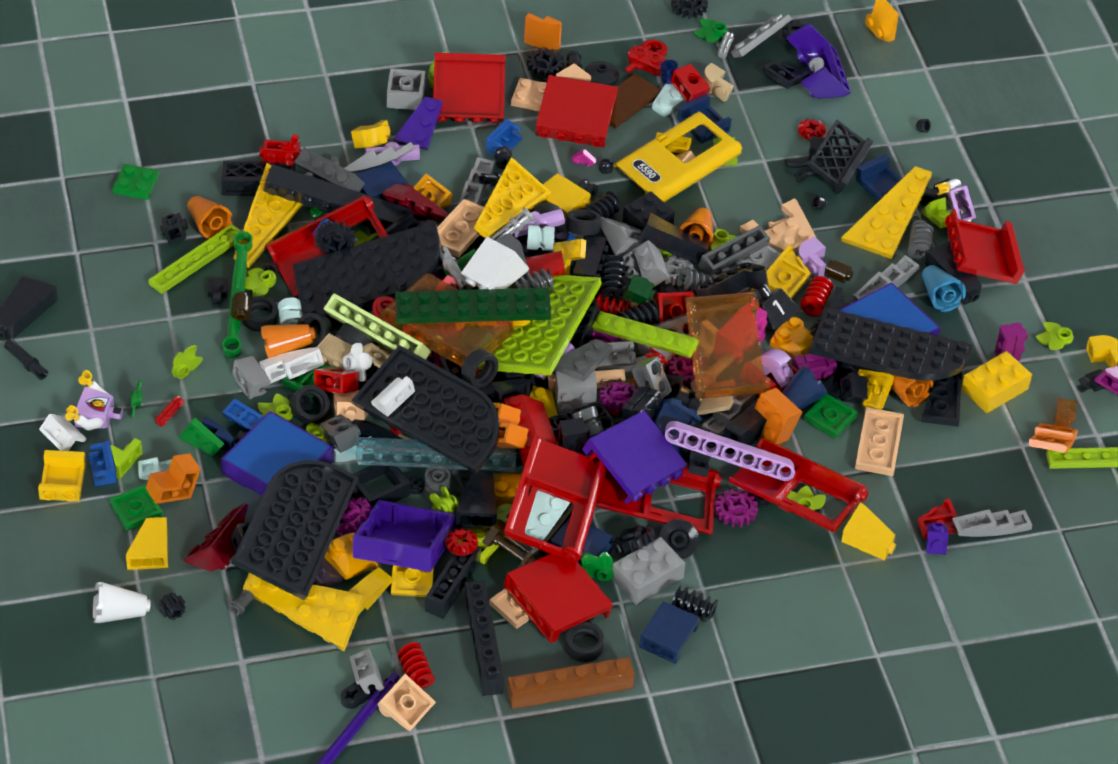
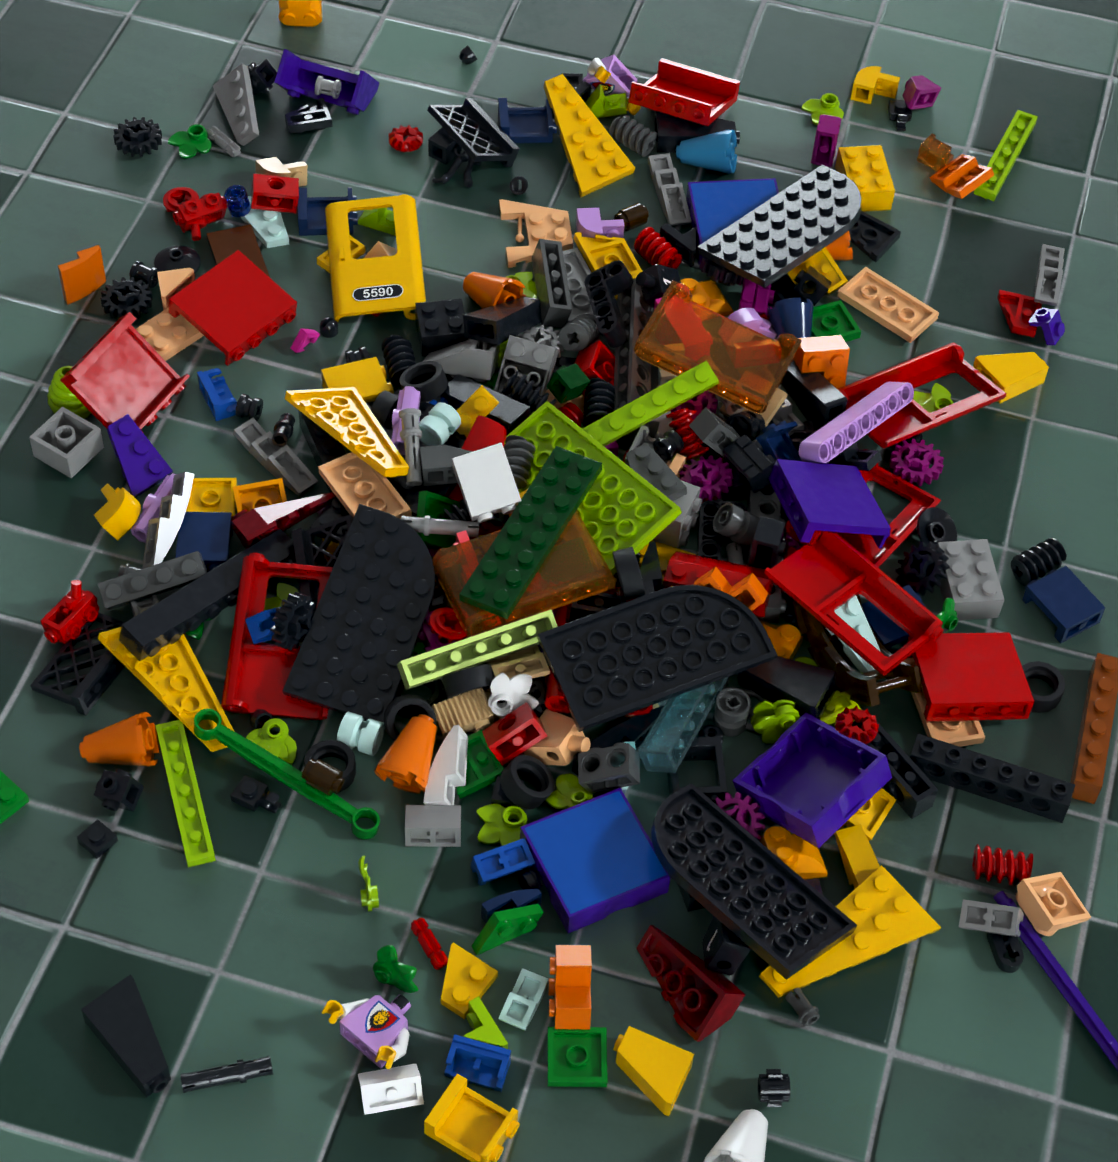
camera: 60 degrees left, 5 degrees up
white panel [371,376,415,417] -> none
none -> black plate [77,819,118,859]
none -> yellow plate [186,478,237,521]
none -> yellow wing [441,942,498,1019]
none -> black wheel [653,430,684,461]

